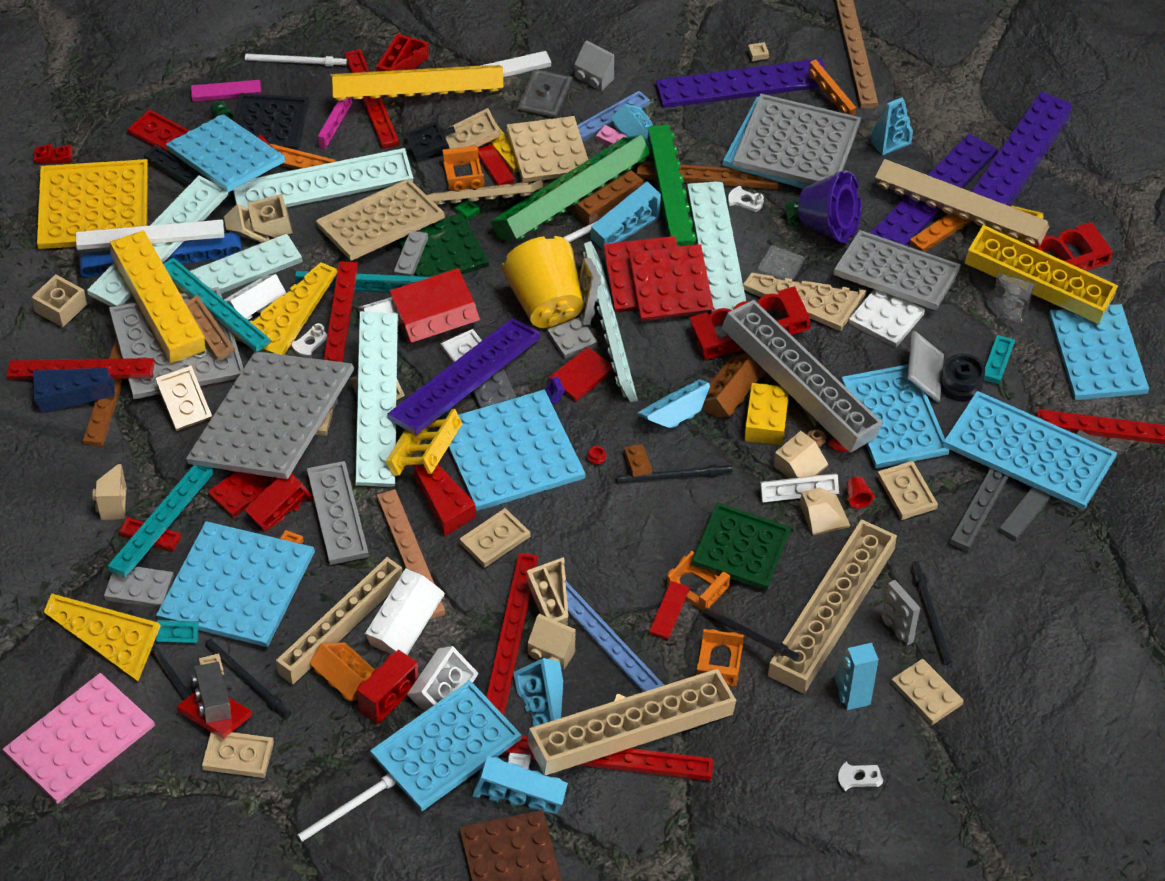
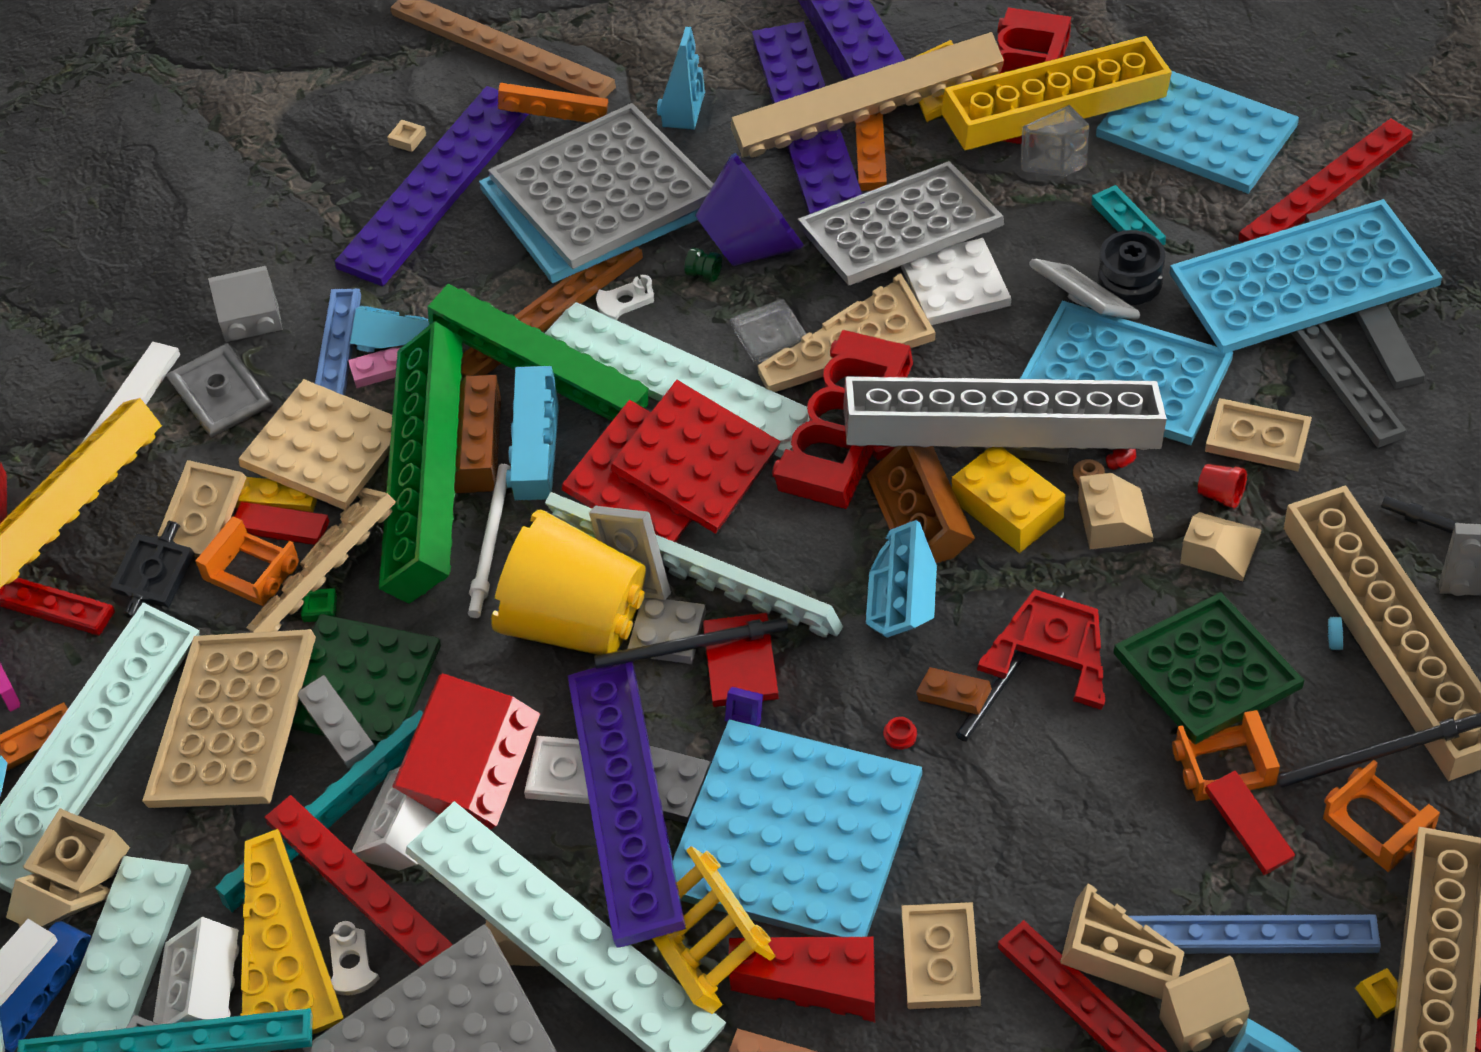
camera: 45 degrees left, 0 degrees up
white plate [760,474,839,502] -> none
none -> black bar [594,617,788,669]
none -> red wing [977,589,1105,710]
none -> medium azure tile [1328,617,1343,650]

